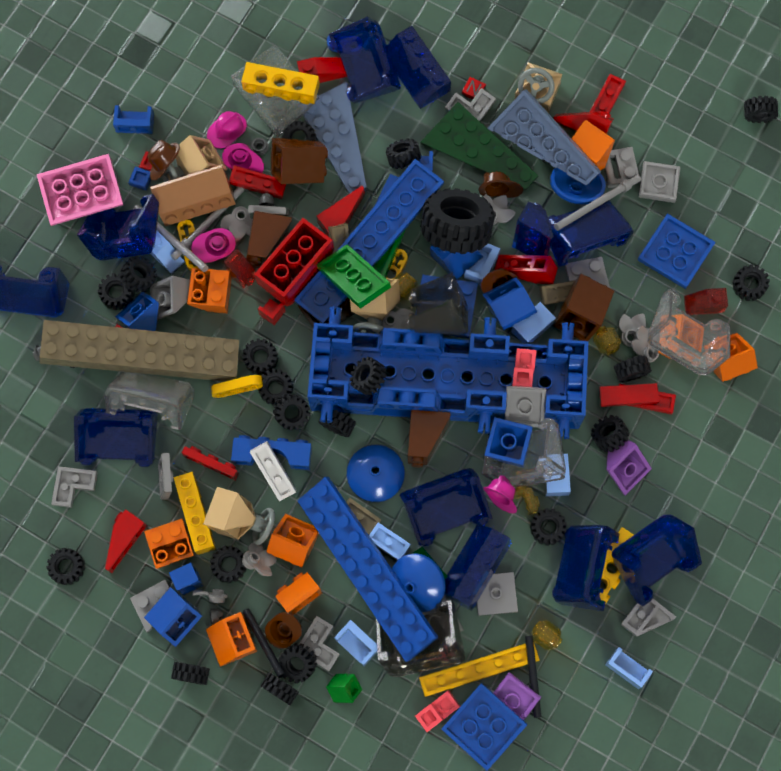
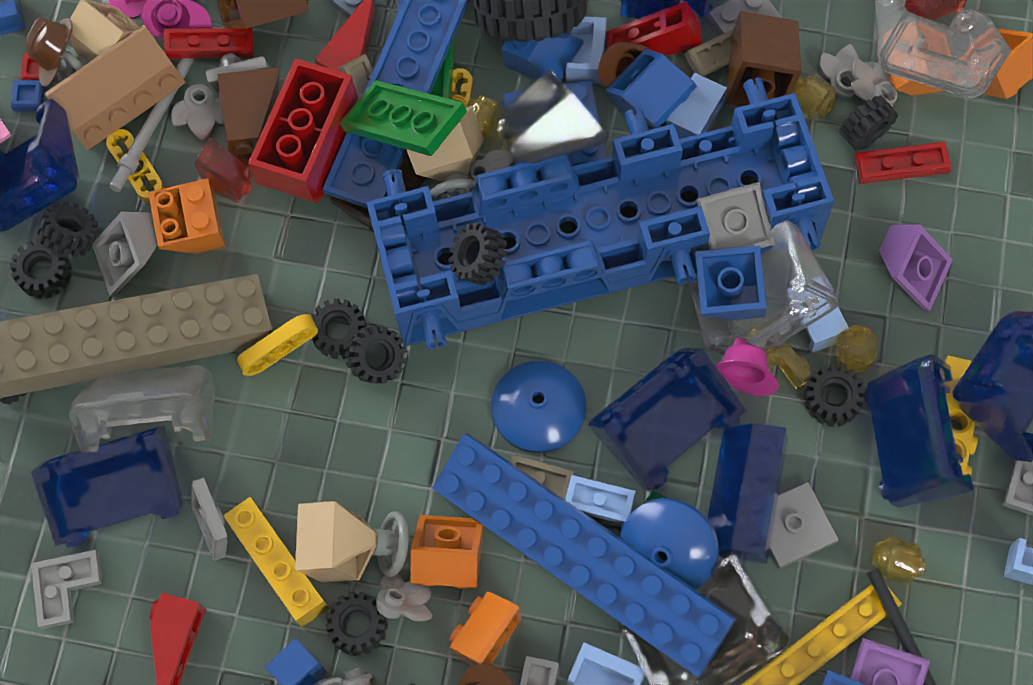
camera: 15 degrees left, 5 degrees down
blue slope [115,292,159,331] -> none
light grey bar [133,205,208,272] -> none
light blue slope [142,230,185,275] -> none
orange slope [144,519,194,569] -> none
red plate [181,446,239,481] -> none
dark pink piece [191,228,236,263] -> none
blue arch [231,435,312,470] -> none
black tyre [243,338,278,375] -> none
white plate [250,441,297,501] -> none
red panel [258,299,286,326] -> none
black tyre [318,410,356,437] -> none
reddish brown slope [408,410,450,468] -> none
coral slope [512,348,537,387] -> none
black tyre [591,415,629,452] -> none
red tile [599,383,659,407] -> none
none -> clear yellow head [836,325,878,373]

